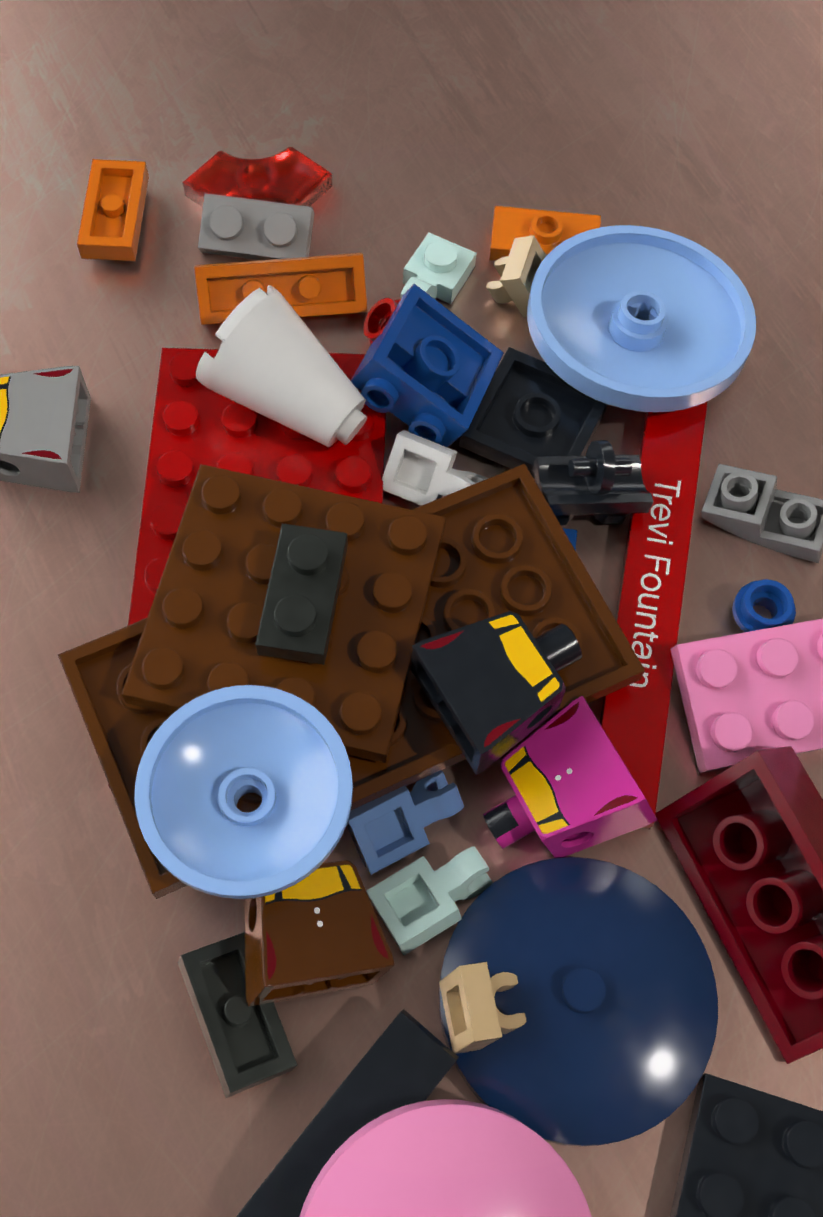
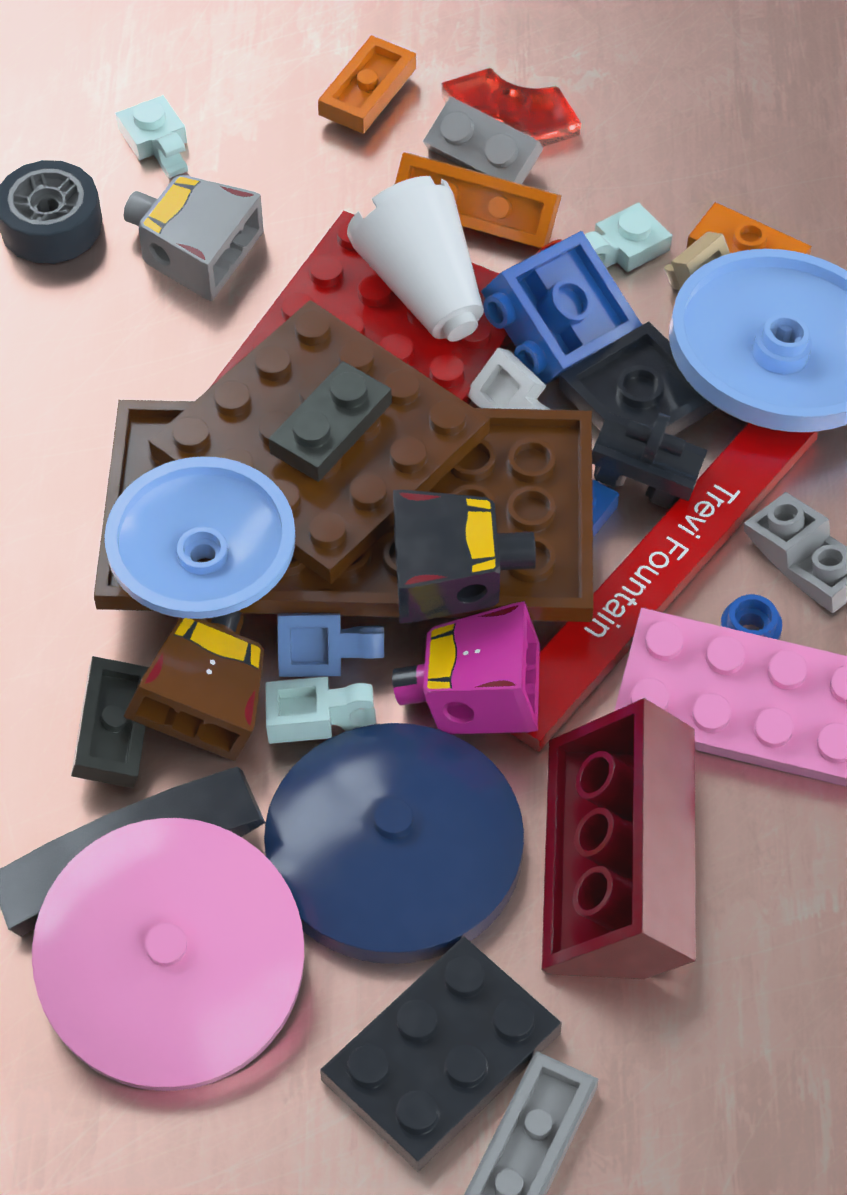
camera: 30 degrees right, 10 degrees down
tan tile [439,962,527,1054] -> none

